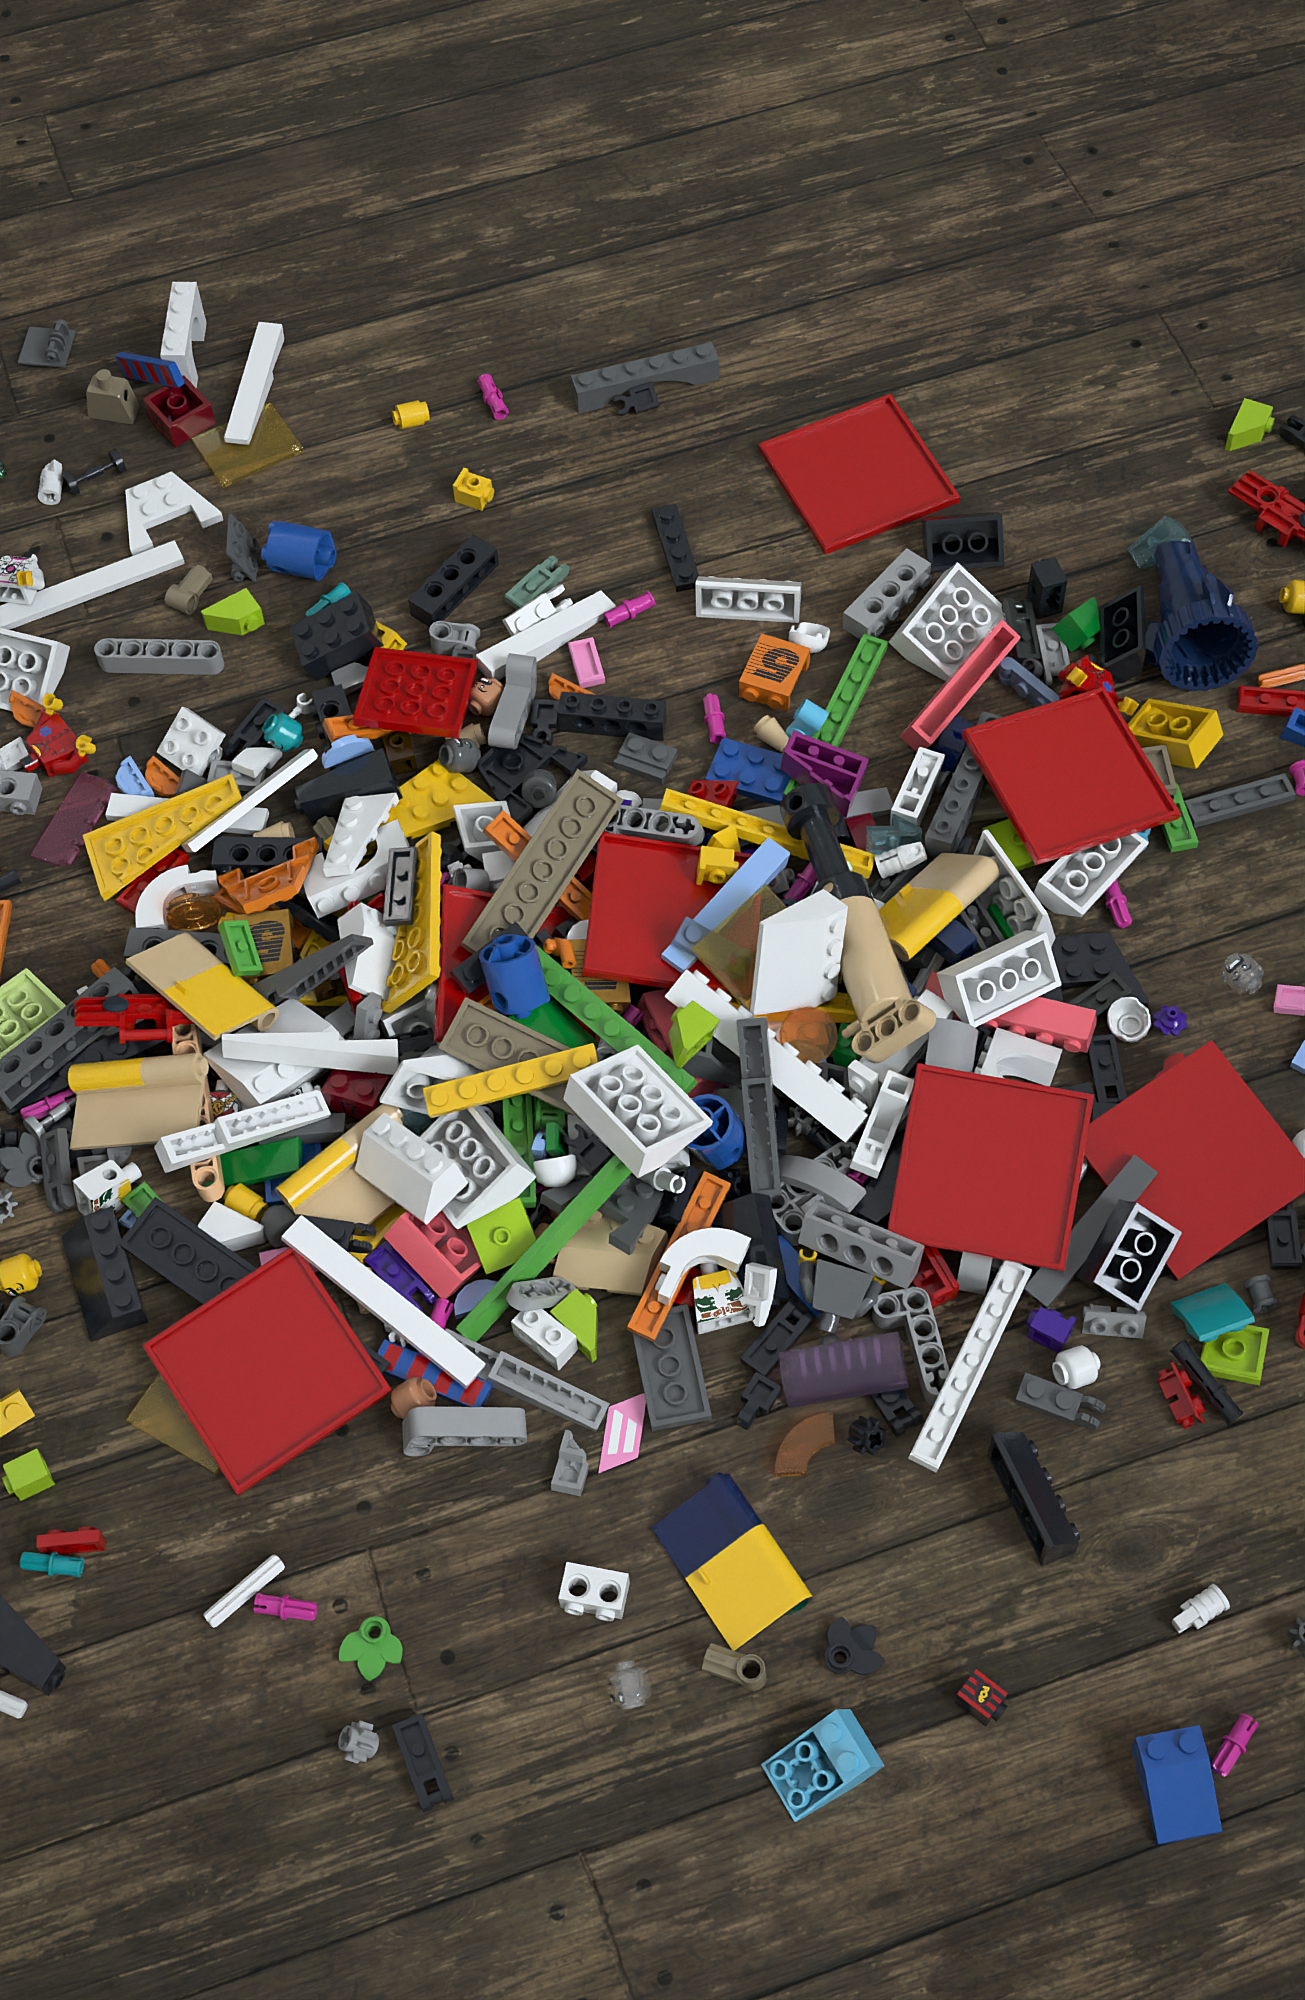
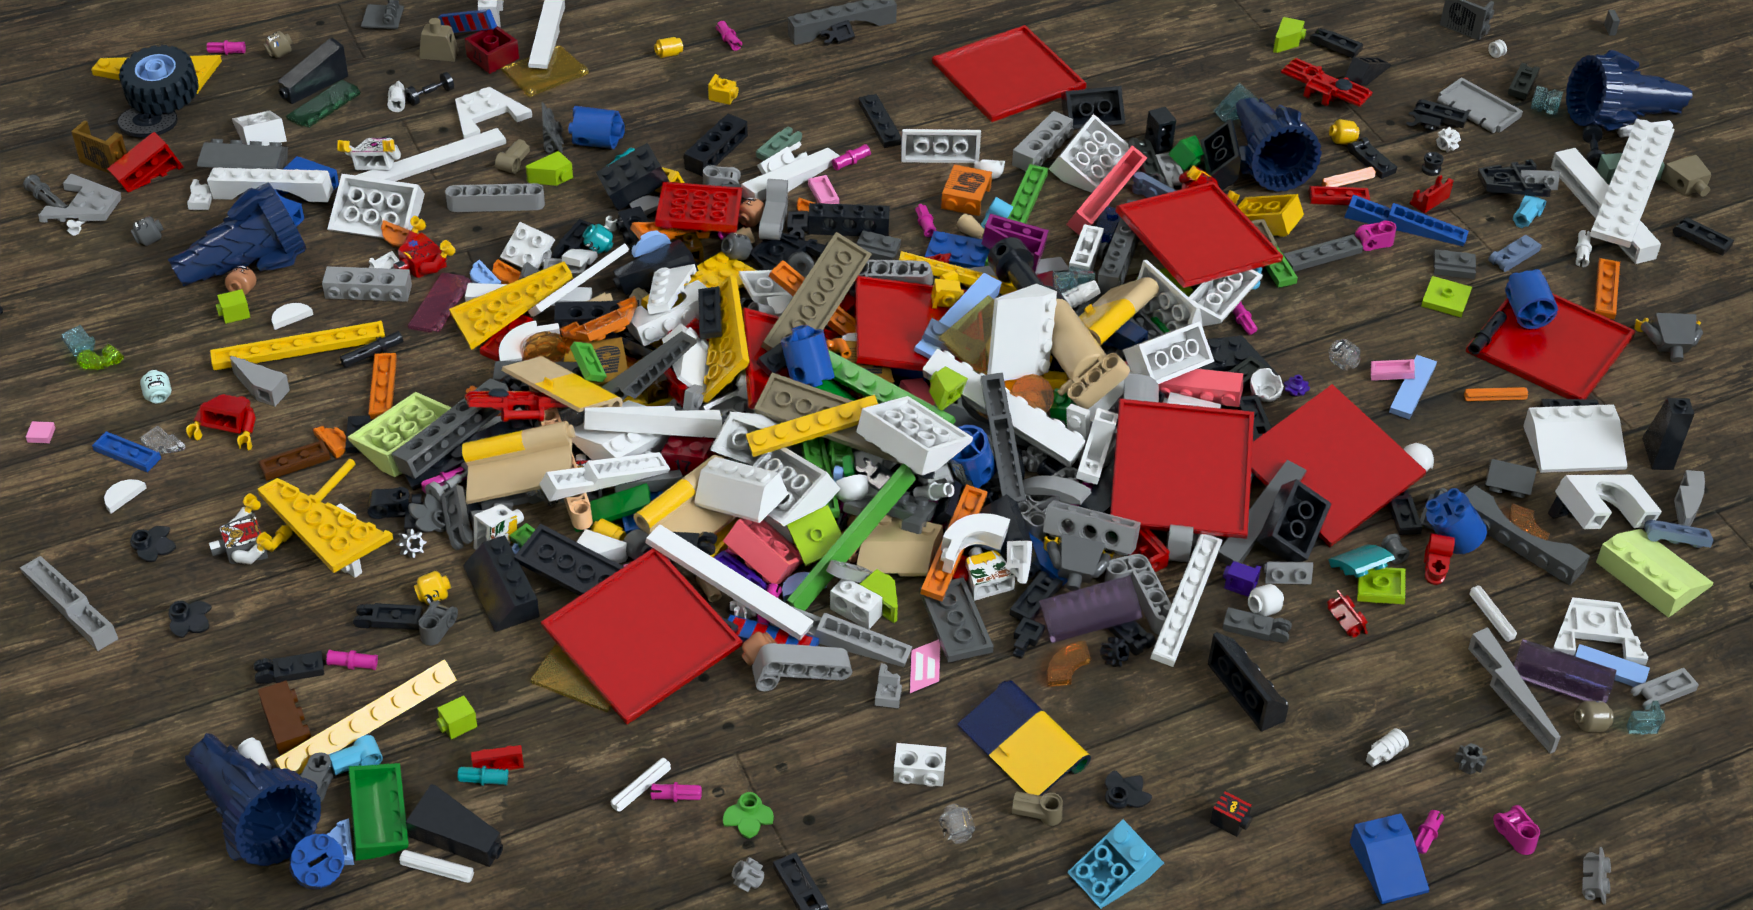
camera: 10 degrees left, 15 degrees down
black pin [1170,1339,1244,1425] -> none

